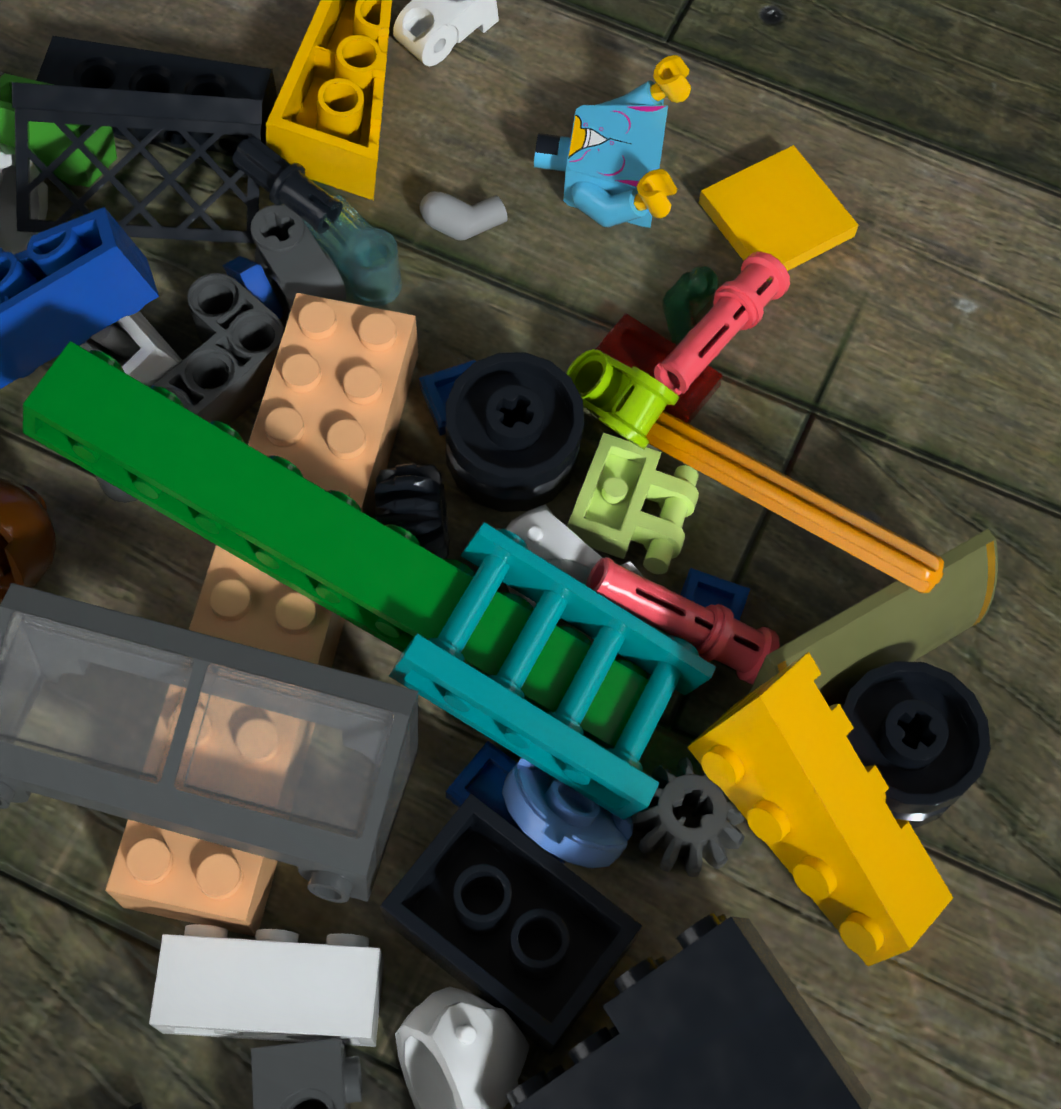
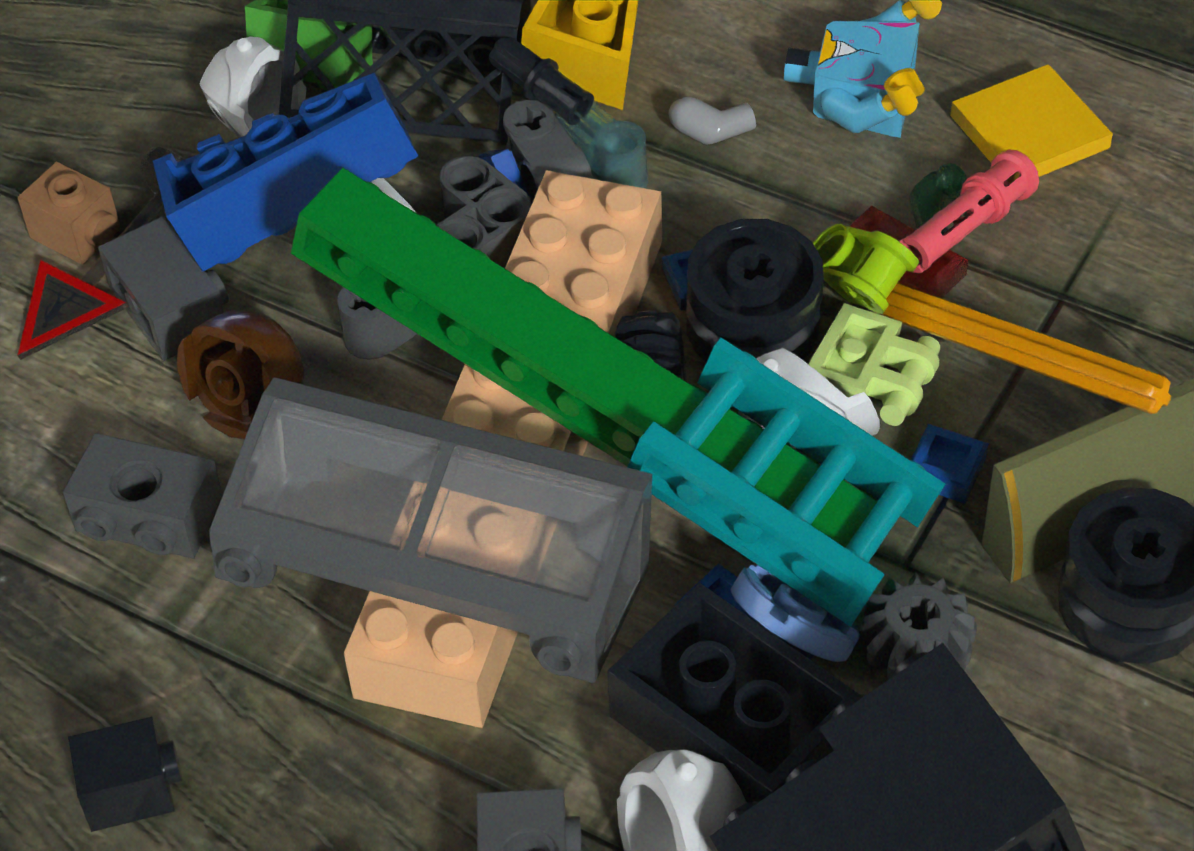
camera: 10 degrees right, 15 degrees down
white brick [149,924,384,1047] -> none
coral pin [586,557,780,685] -> none
yellow wedge [687,652,954,967] -> none

